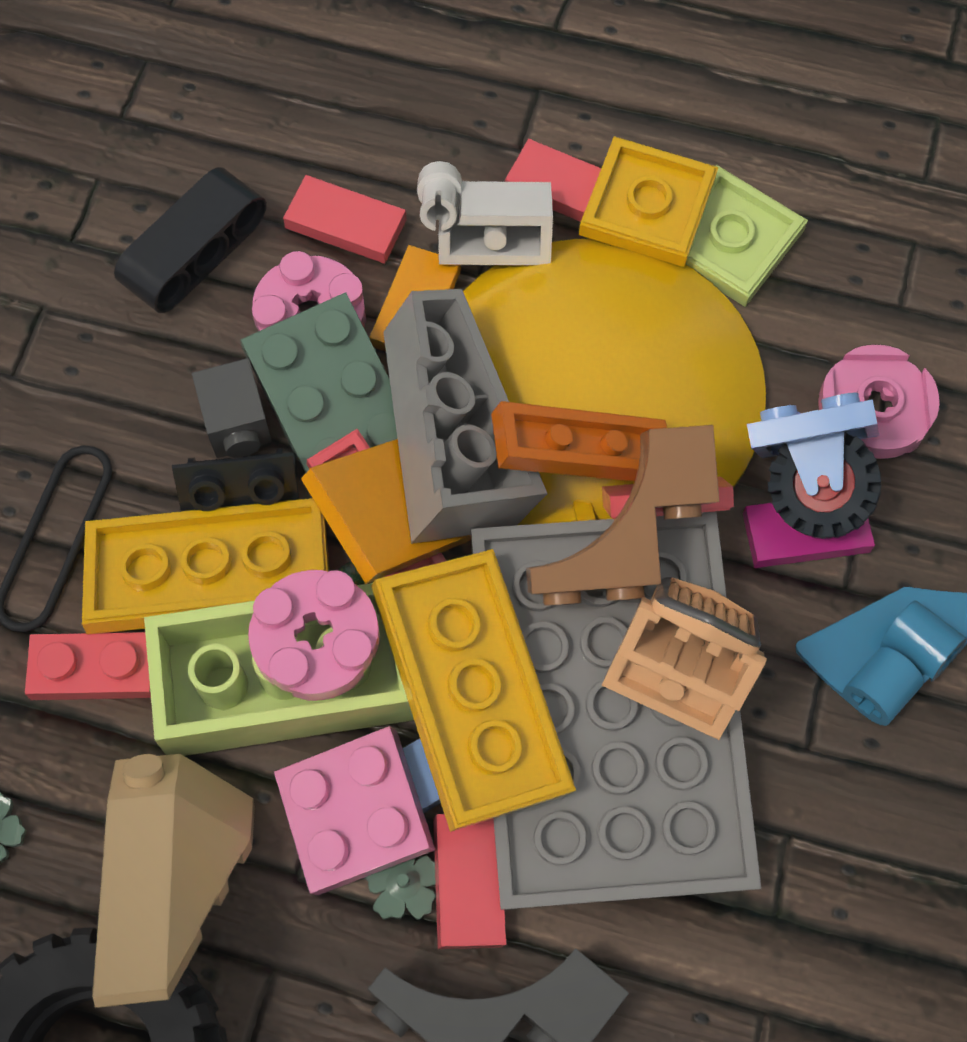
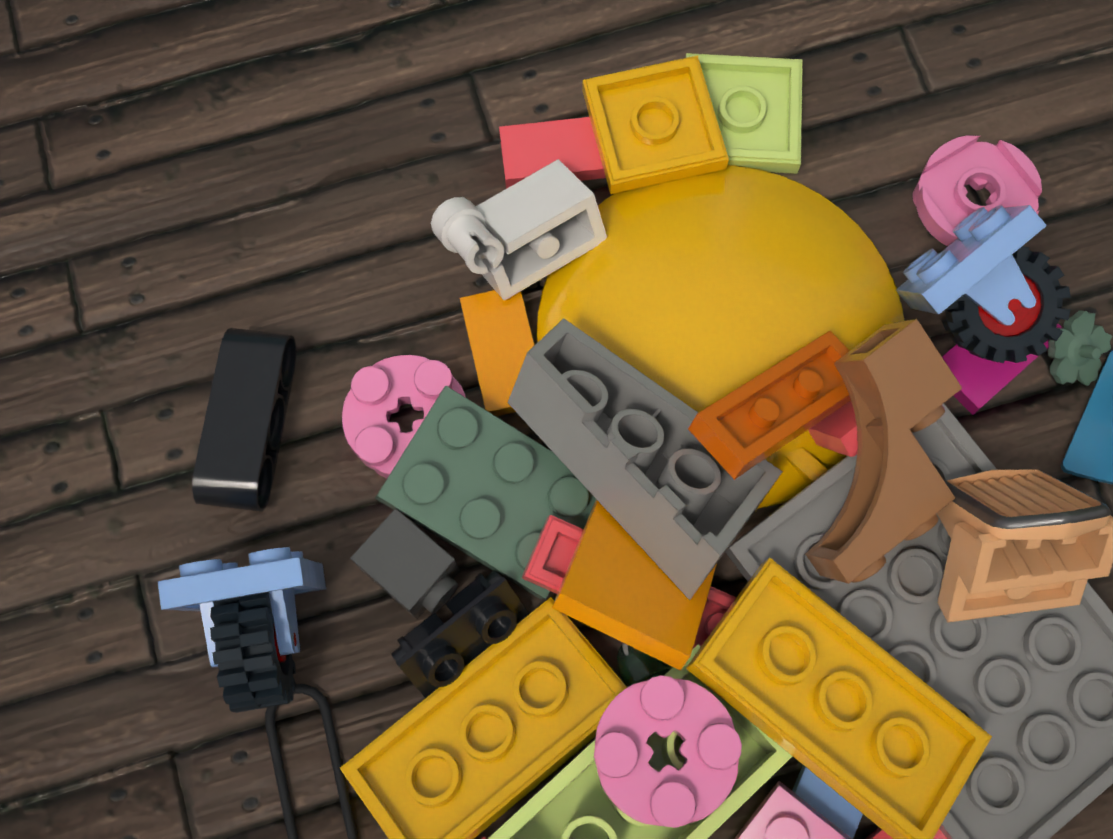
camera: 30 degrees left, 5 degrees up
coral tile [283,175,407,264] -> none
none -> plate [158,547,326,713]
none -> sand green plant [1048,310,1112,386]

